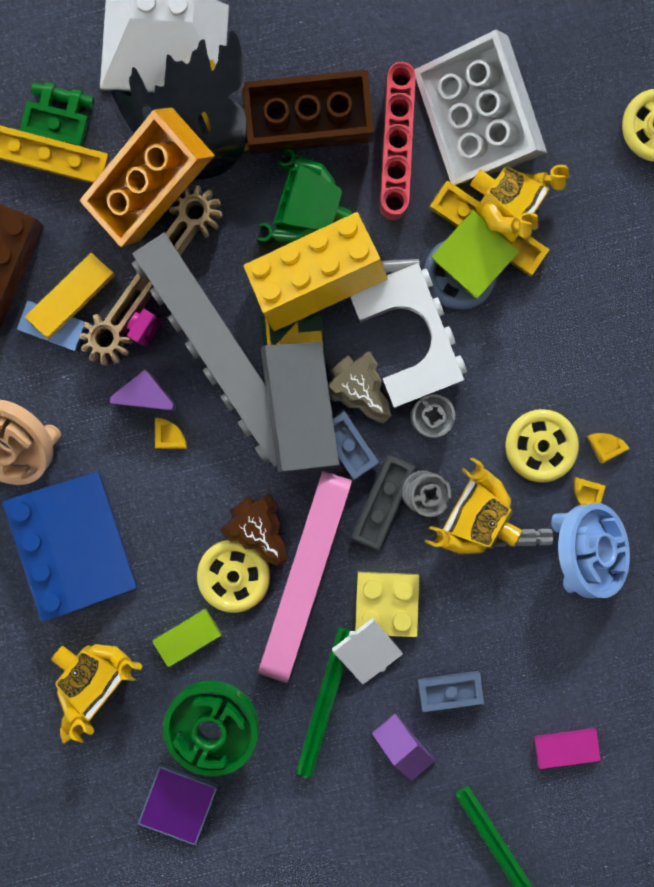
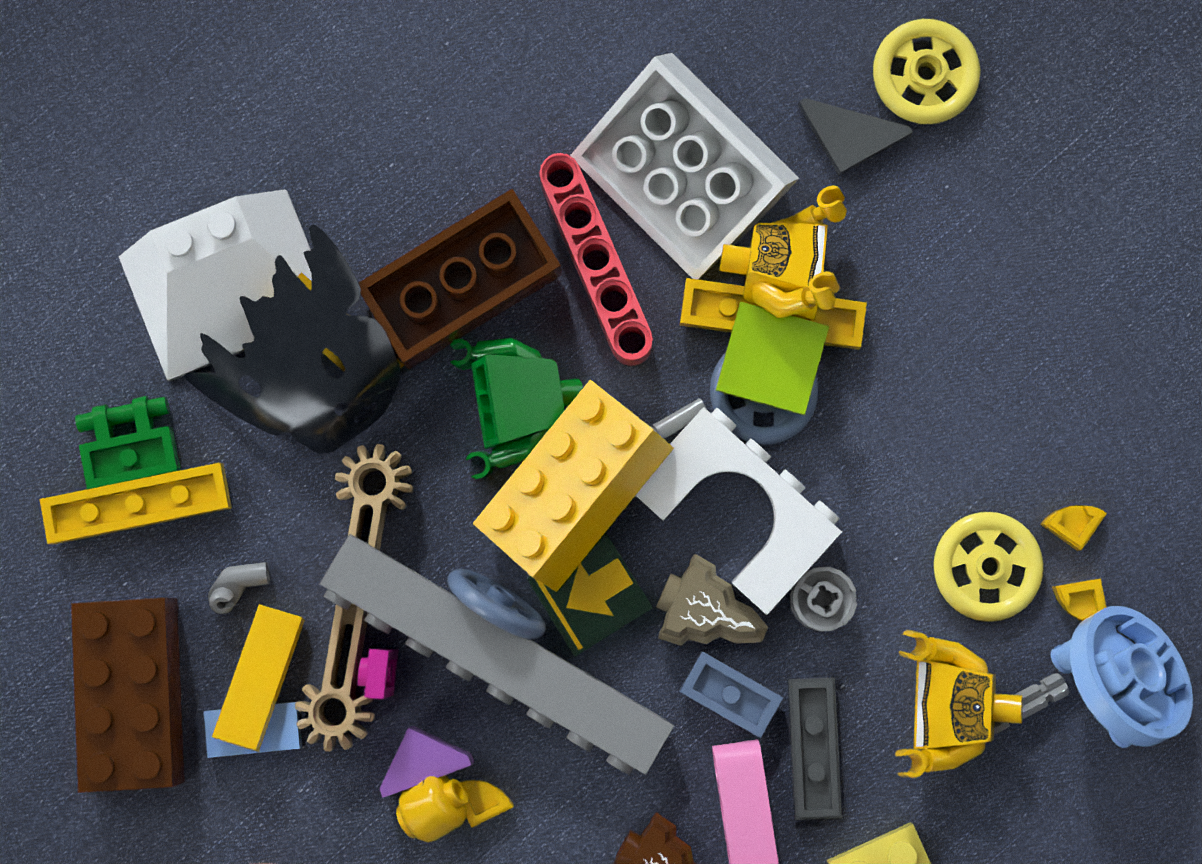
camera: 25 degrees left, 5 degrees down
light orange brick [79,108,215,247] -> none
dark grey tile [261,342,339,473] -> none
light grey wheel [402,470,451,517] -> none
none -> light grey arm [208,562,270,614]
none -> yellow head [396,775,468,843]
none -> sand blue plate [447,569,546,639]
none -> dark grey tile [798,98,913,176]

